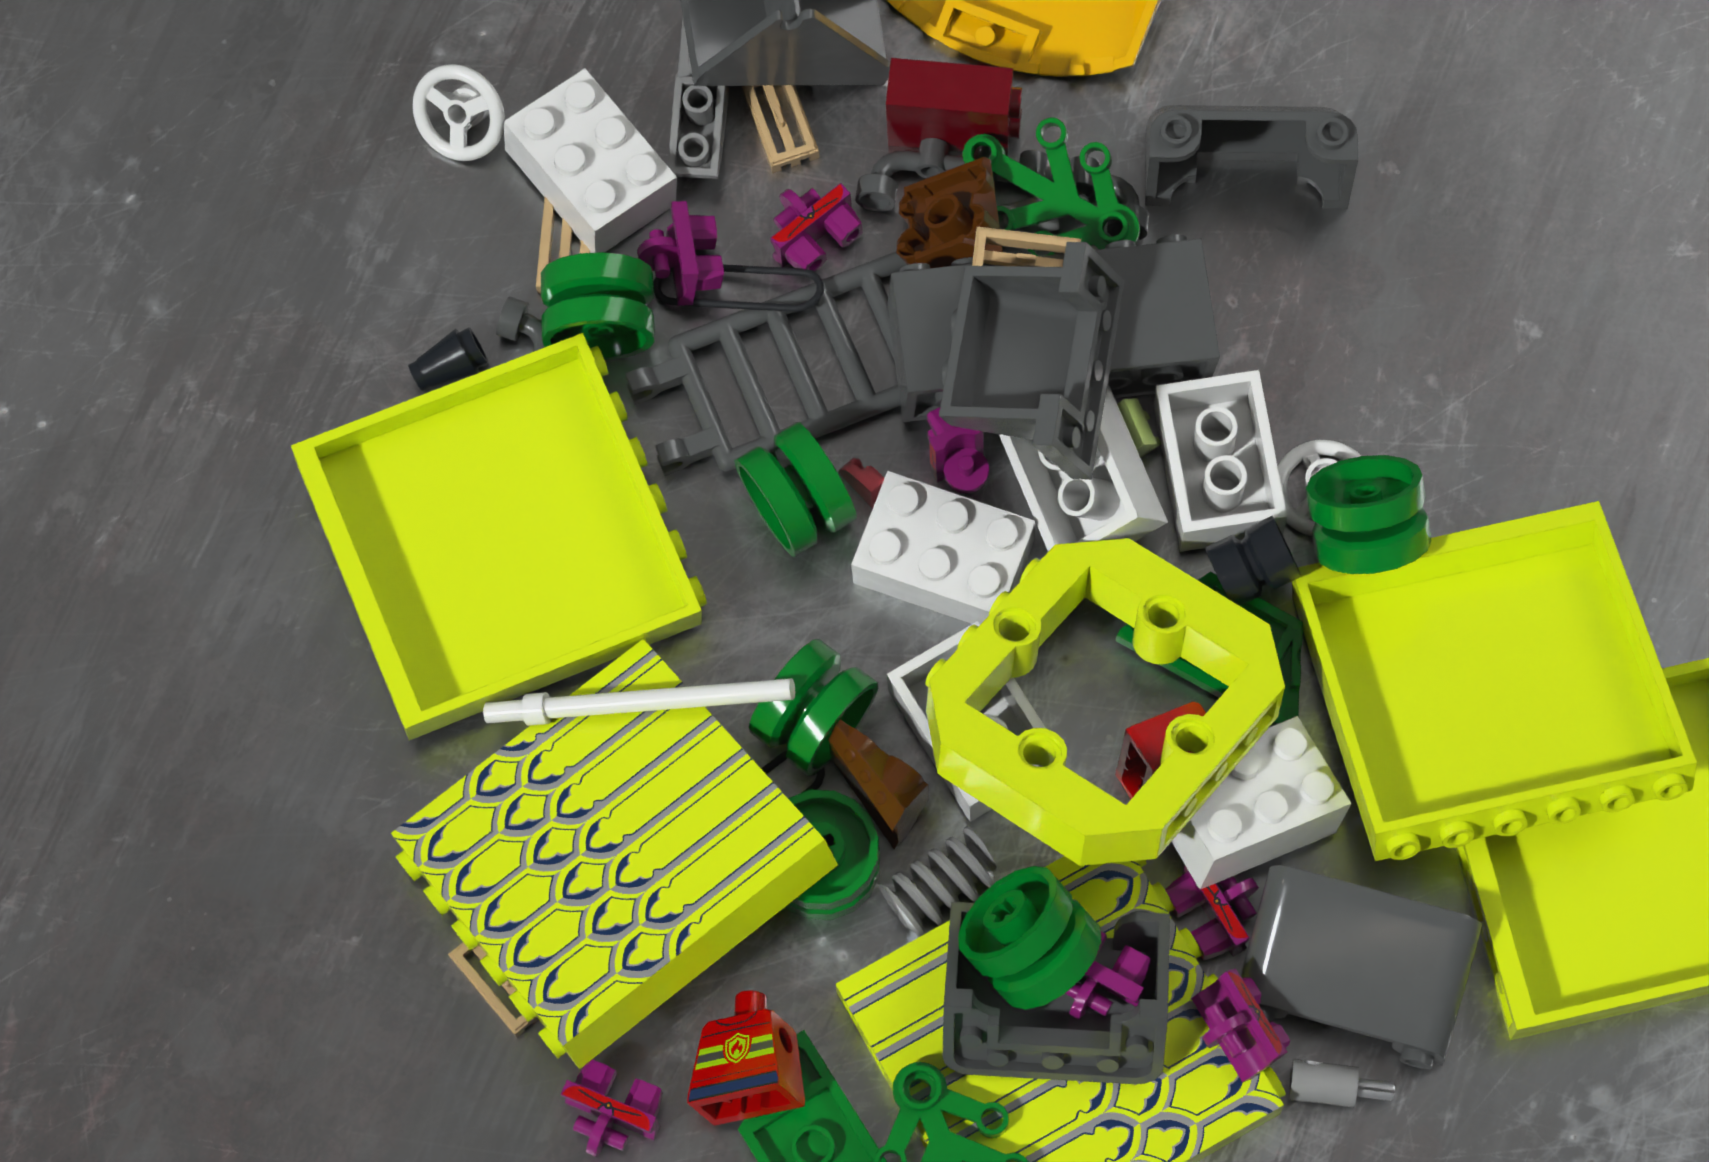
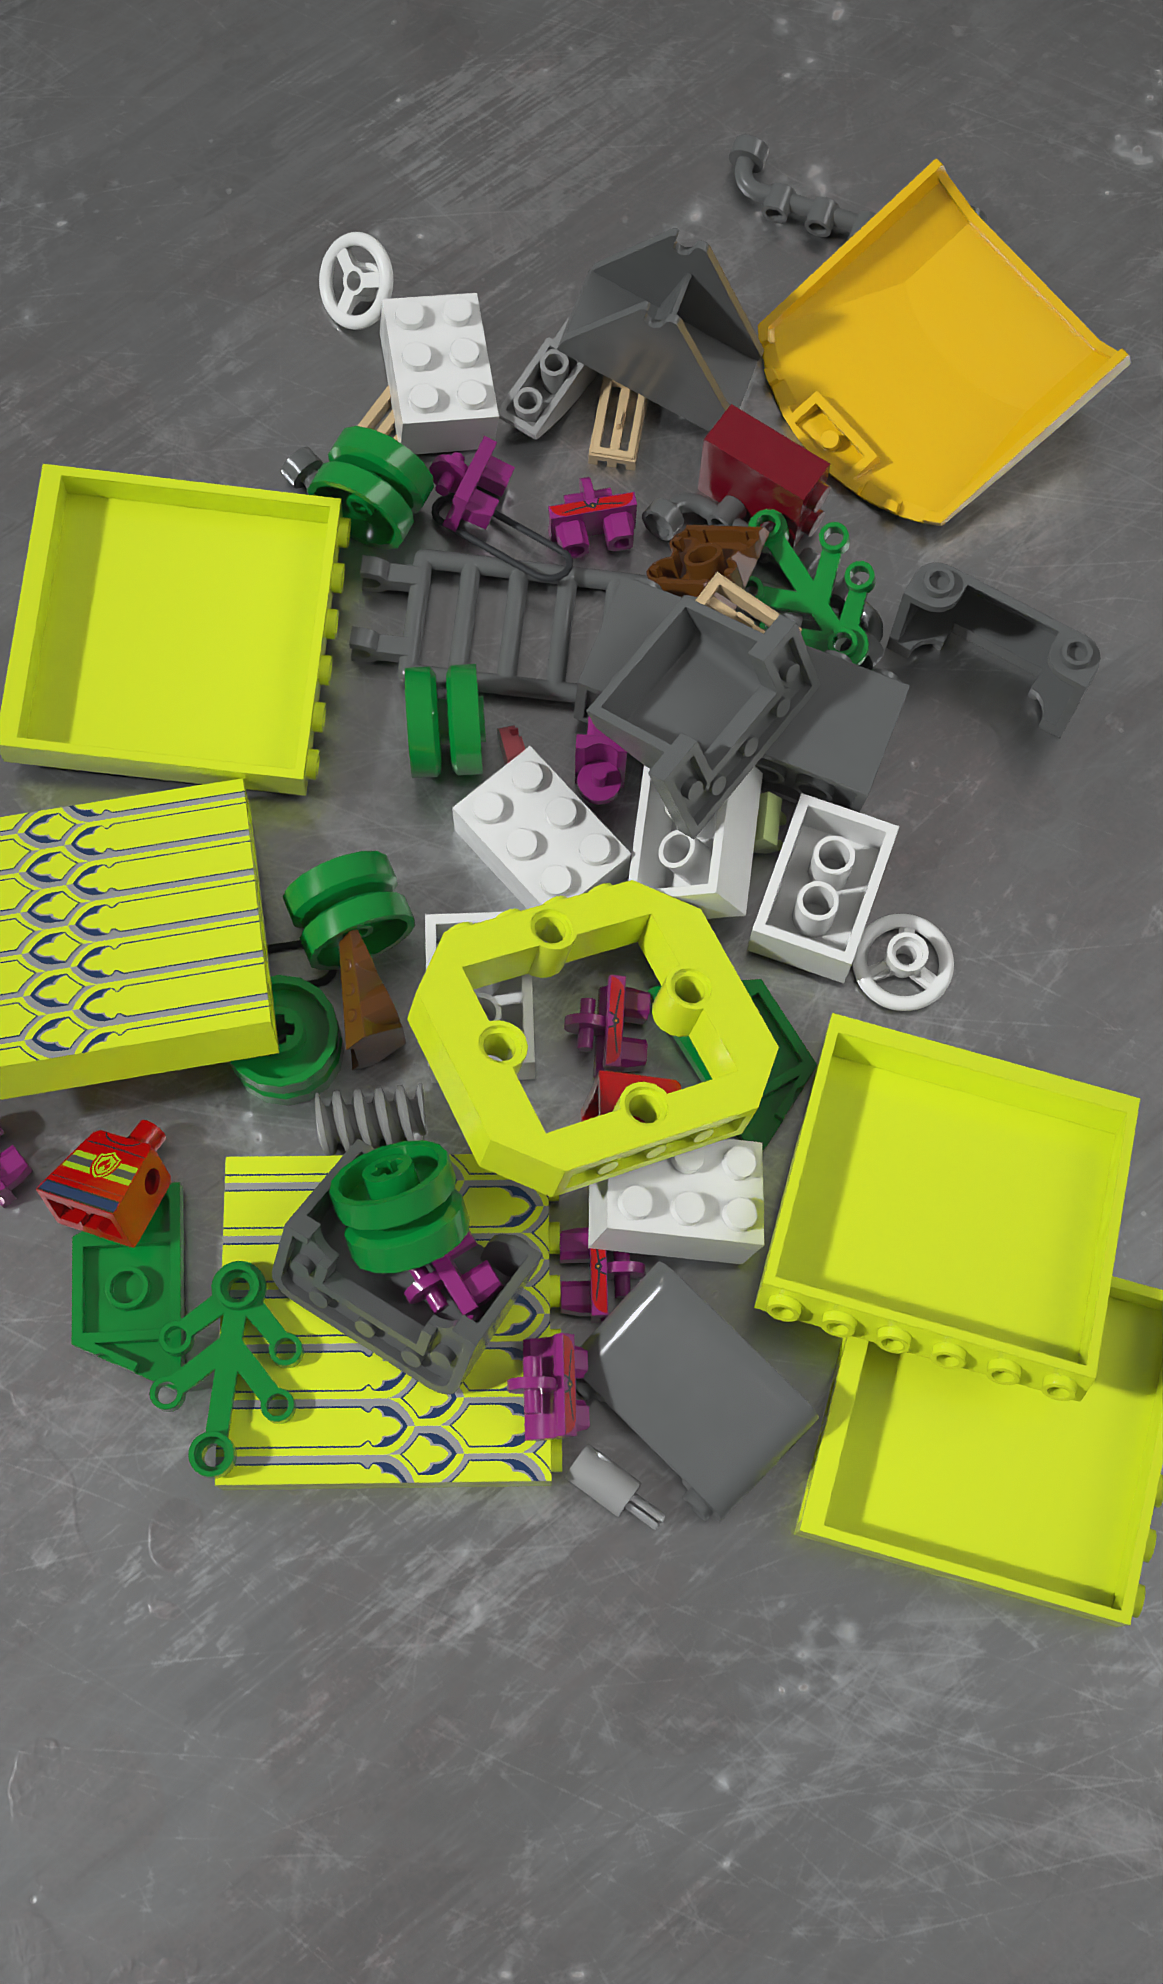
camera: 20 degrees right, 0 degrees up
black cone [408,327,488,392] -> none
white bar [483,678,795,726] -> none
black wheel [1205,516,1302,606] -> none
green wheel [1306,455,1431,574] -> none
none -> magenta hips [564,975,650,1078]

